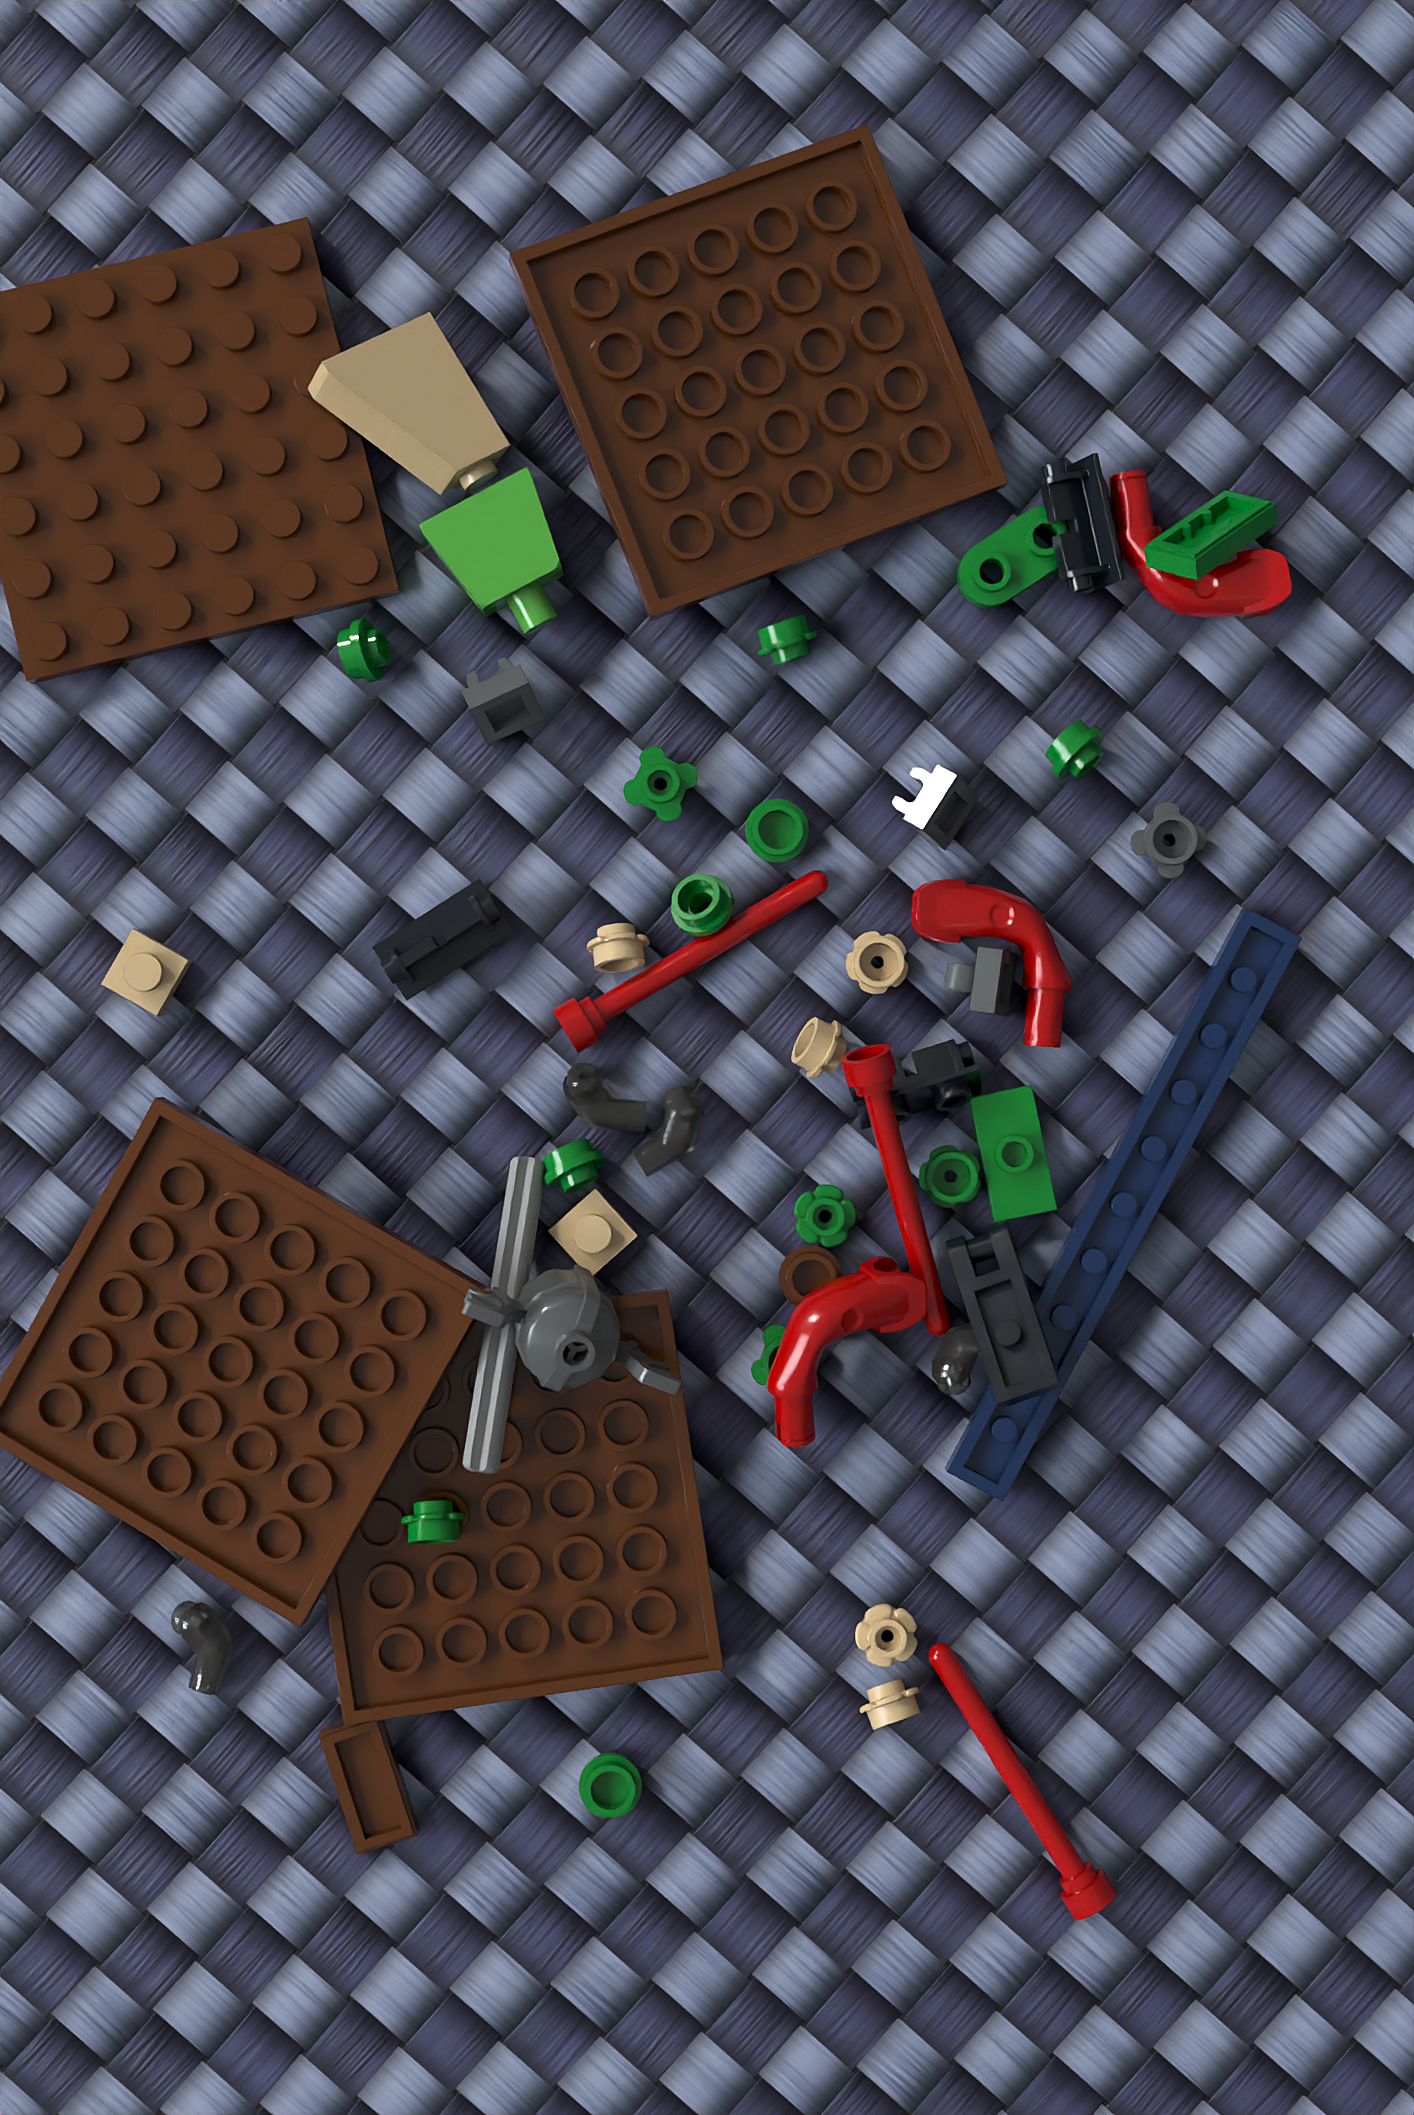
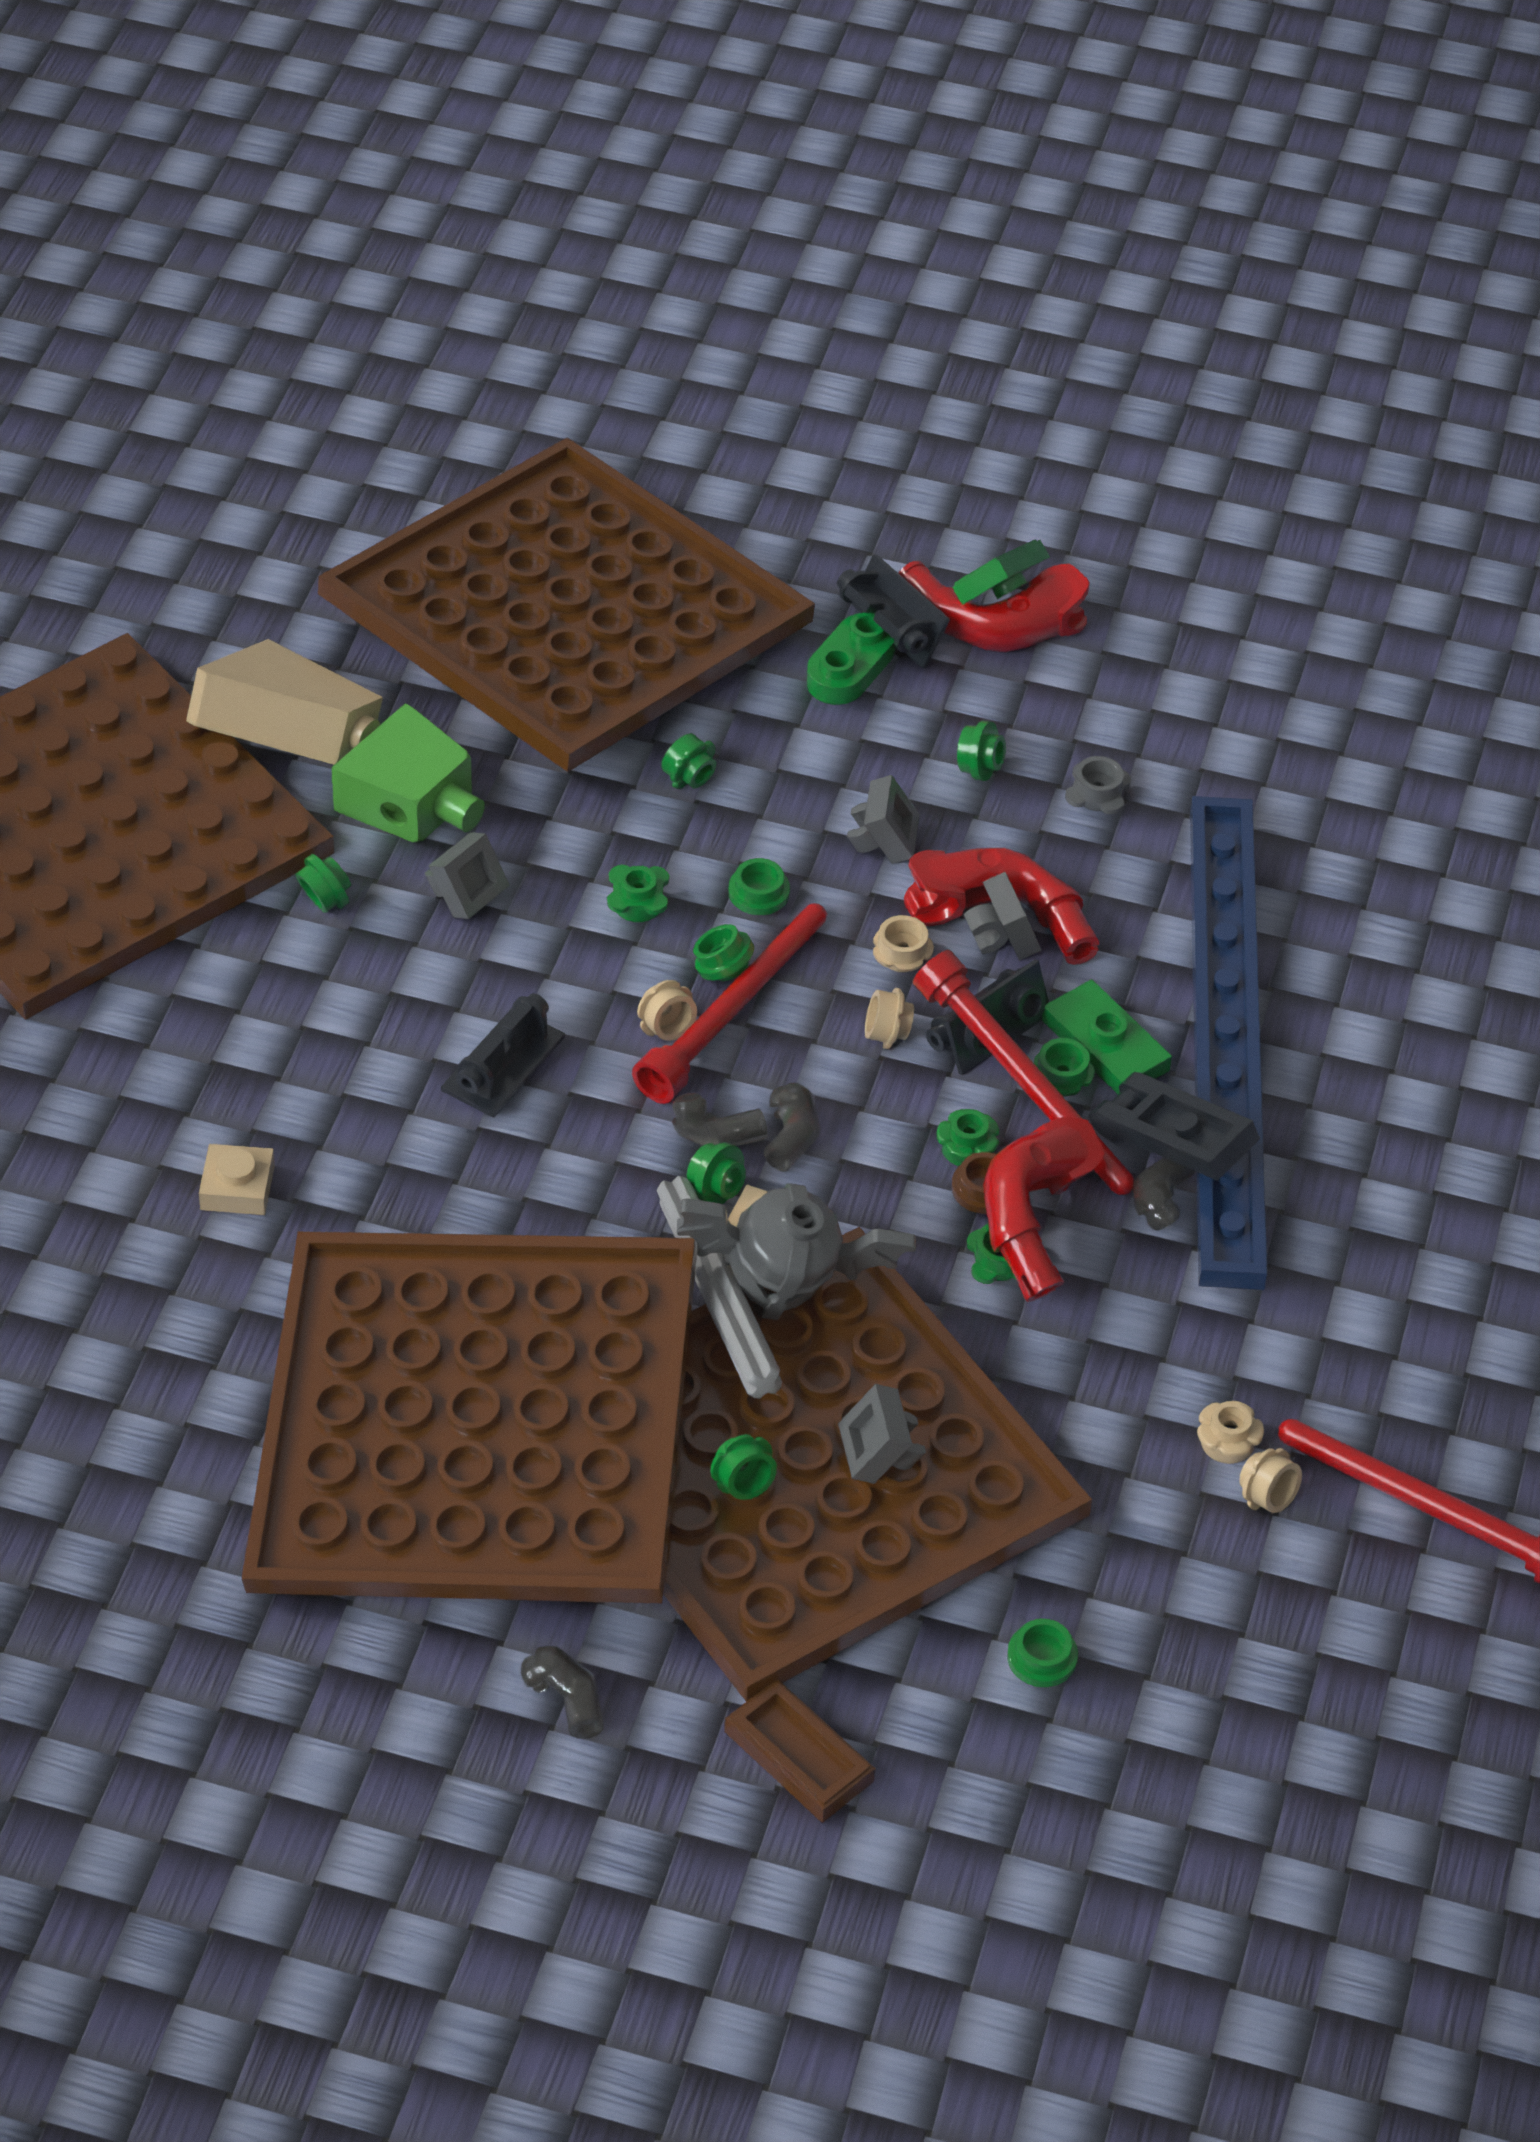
camera: 25 degrees left, 40 degrees down
none -> dark grey tile [838,1384,926,1484]

